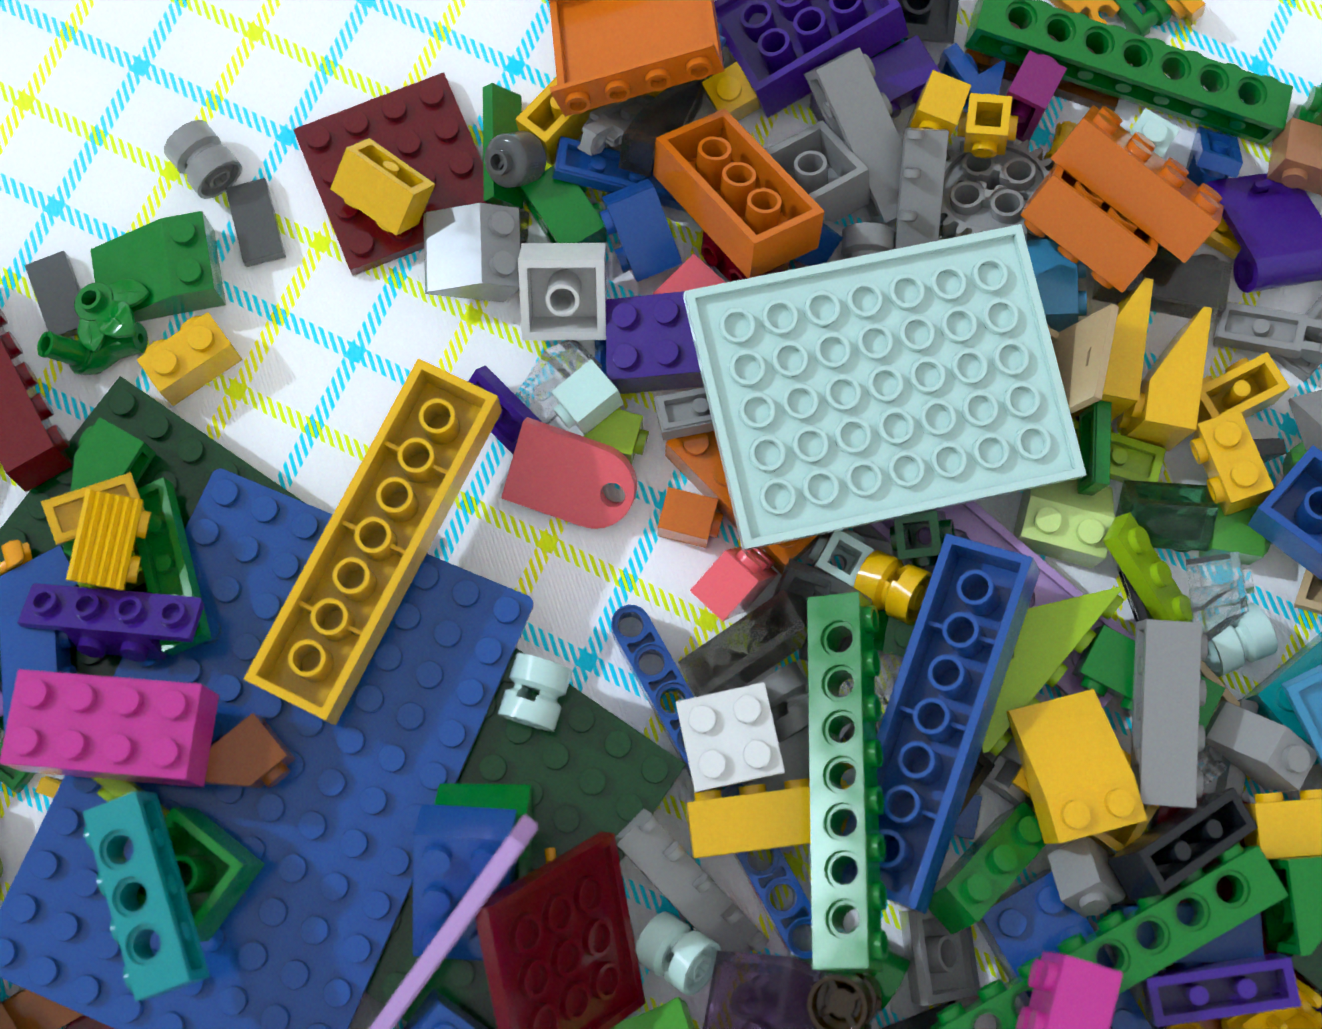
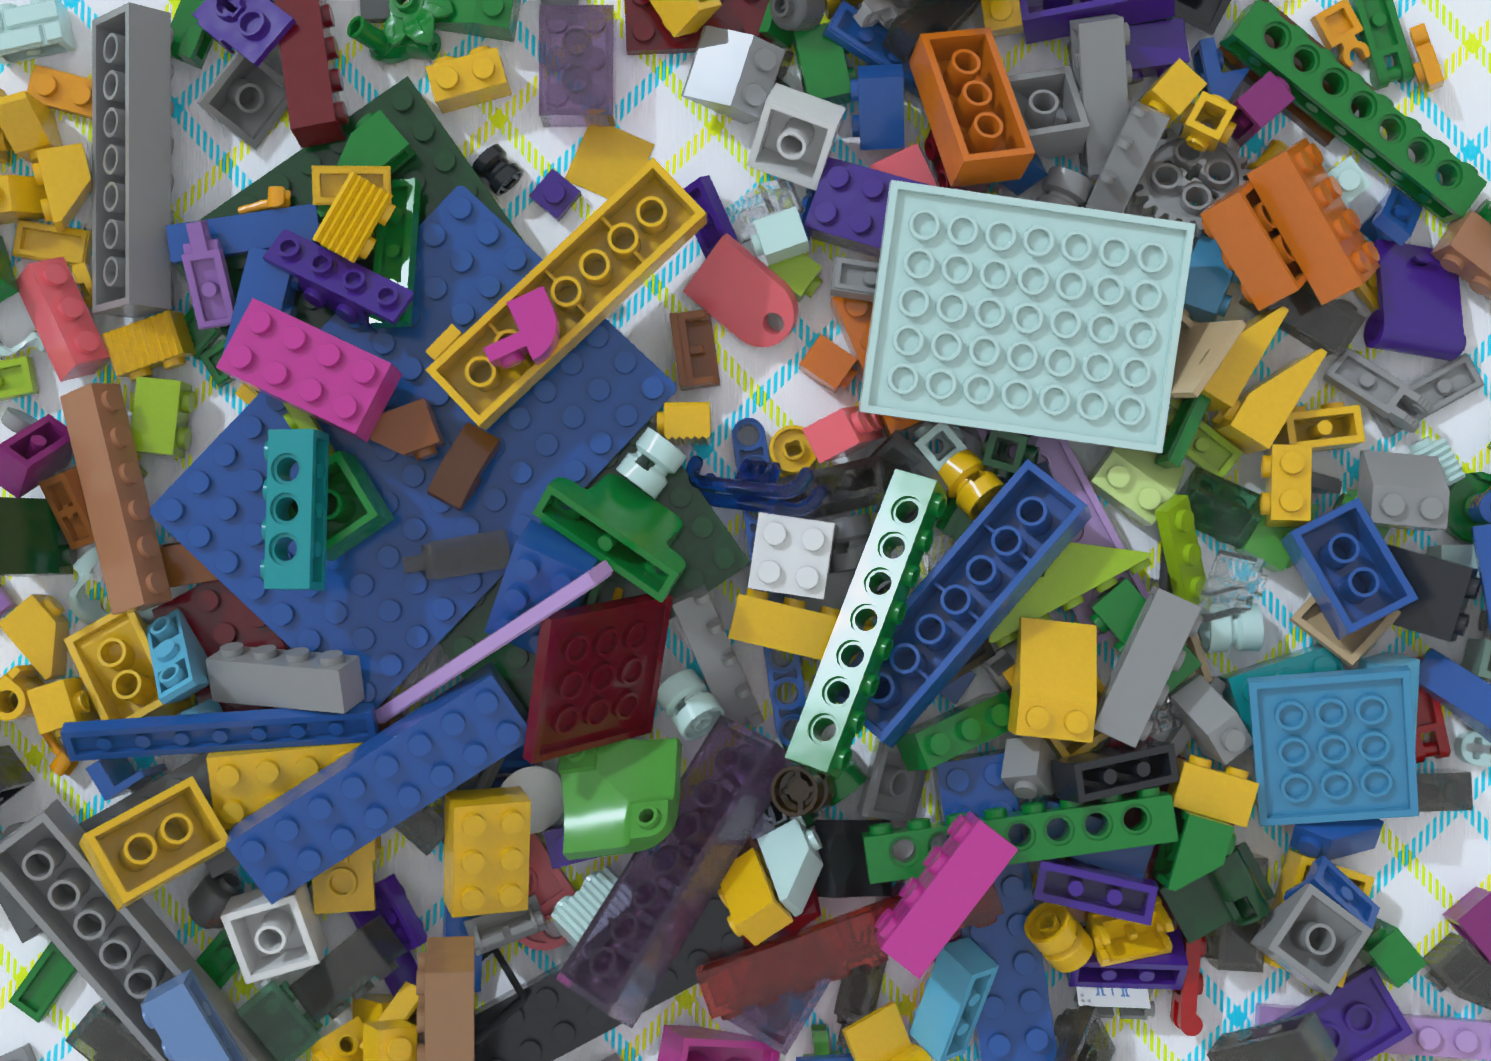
camera: 20 degrees right, 10 degrees up
none -> clear smoke hinge [402,529,511,580]
none -> yellow tile [425,324,463,360]
none -> reddish brown slope [427,422,501,512]
none -> black wheel [472,144,524,196]
none -> dark pink brick [484,286,560,369]
none -> dark purple plate [529,168,582,222]
none -> green brick [532,474,686,603]
none -> clear purple brick [539,5,617,127]
none -> yellow sticker [565,117,655,199]
none -> yellow brick [657,402,711,447]
none -> dark orange hinge [669,310,721,391]
none -> clear blue piece [686,455,827,517]
none -> yellow wheel [769,425,817,484]

